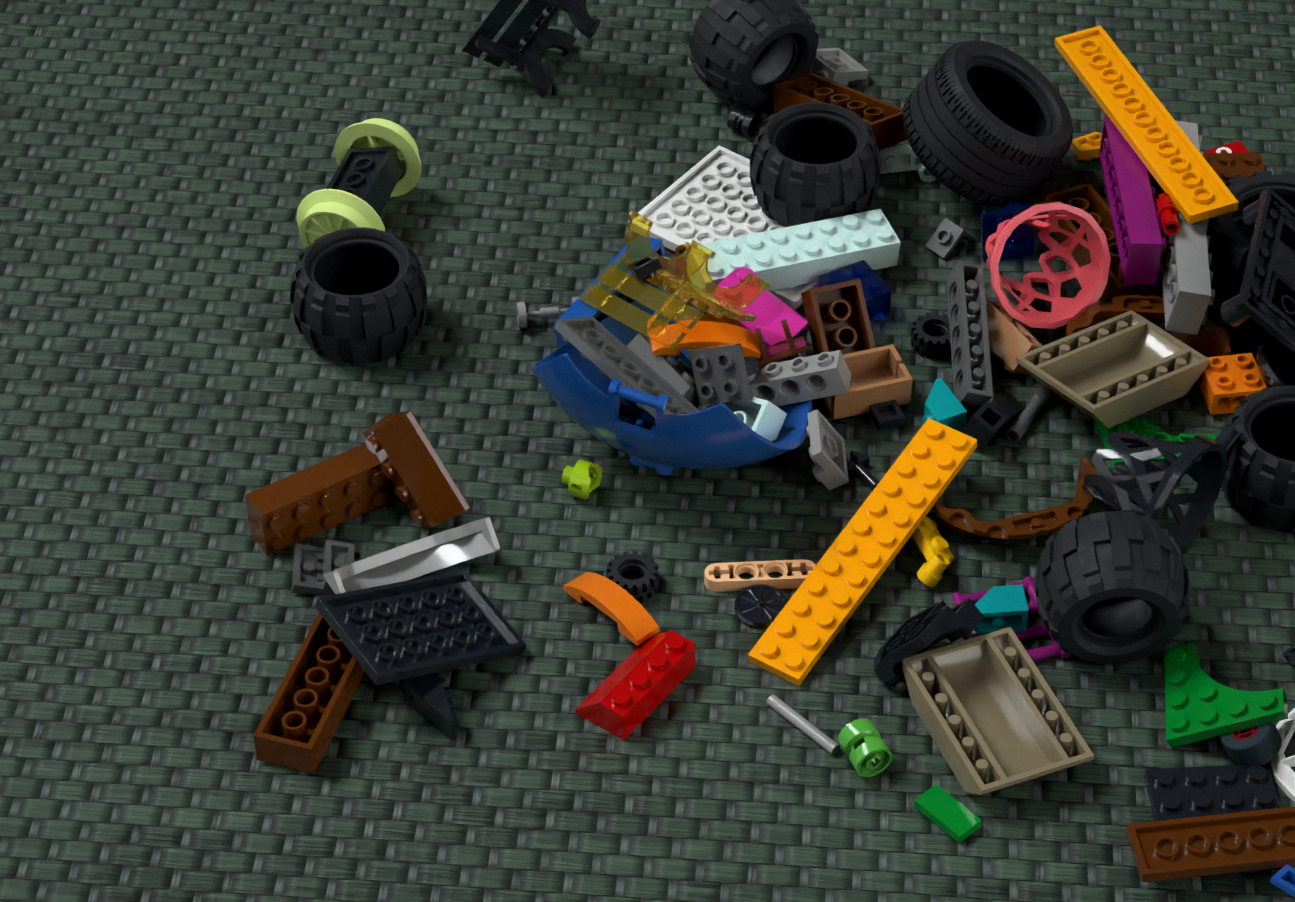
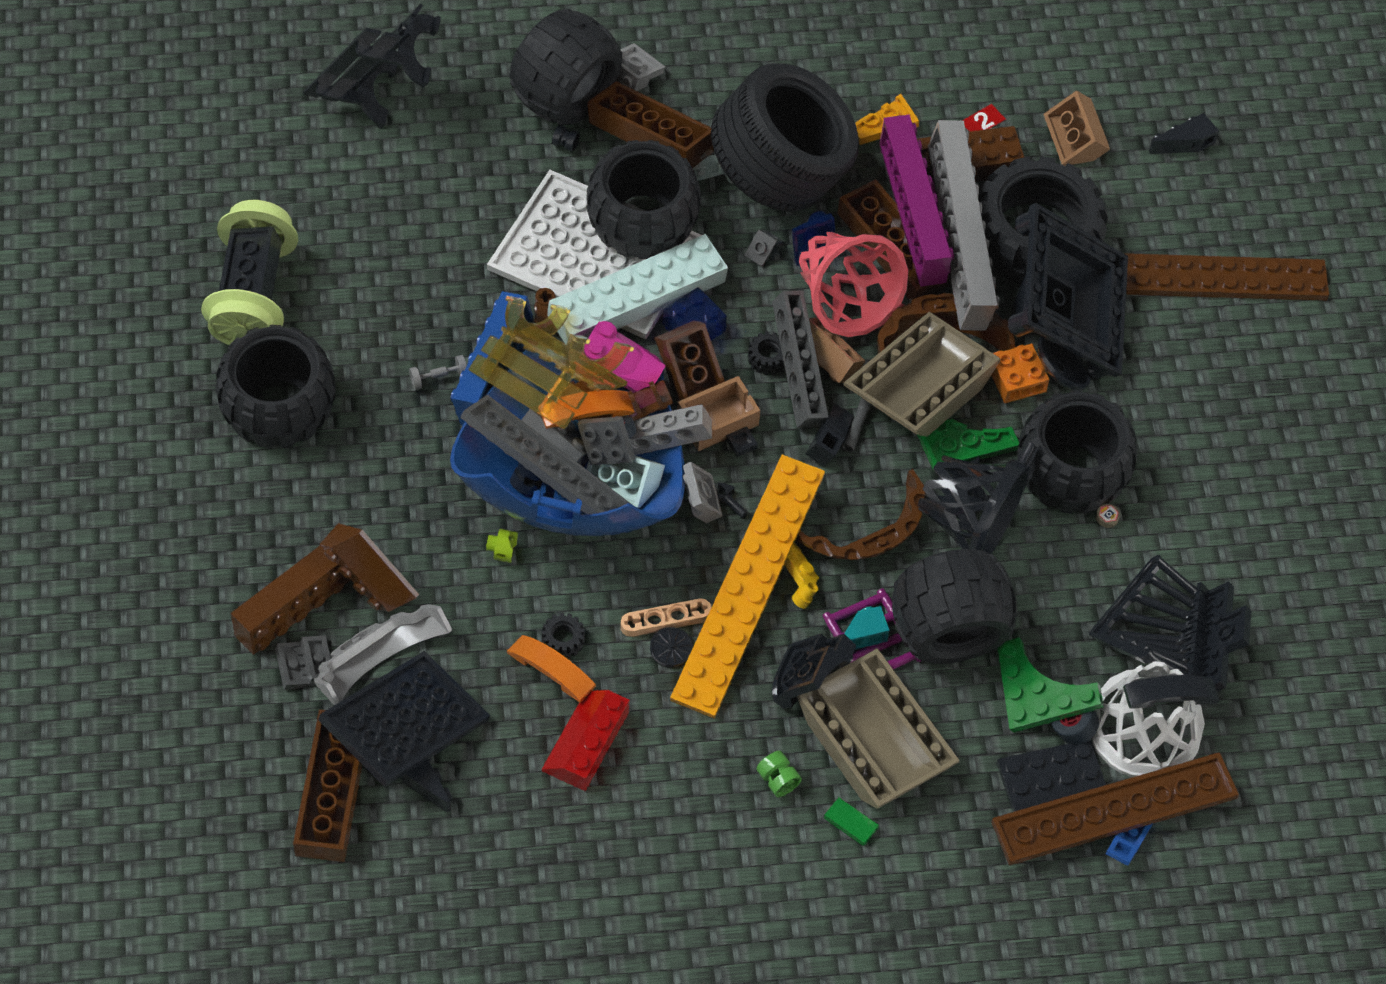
camera: 15 degrees left, 15 degrees up
black plate [628,254,662,280] -> none
light grey bar [766,694,840,755] -> none
teal slope [922,378,967,432] -> none
light orange plate [1055,25,1238,224] -> none
red pin [1156,193,1181,236] -> none

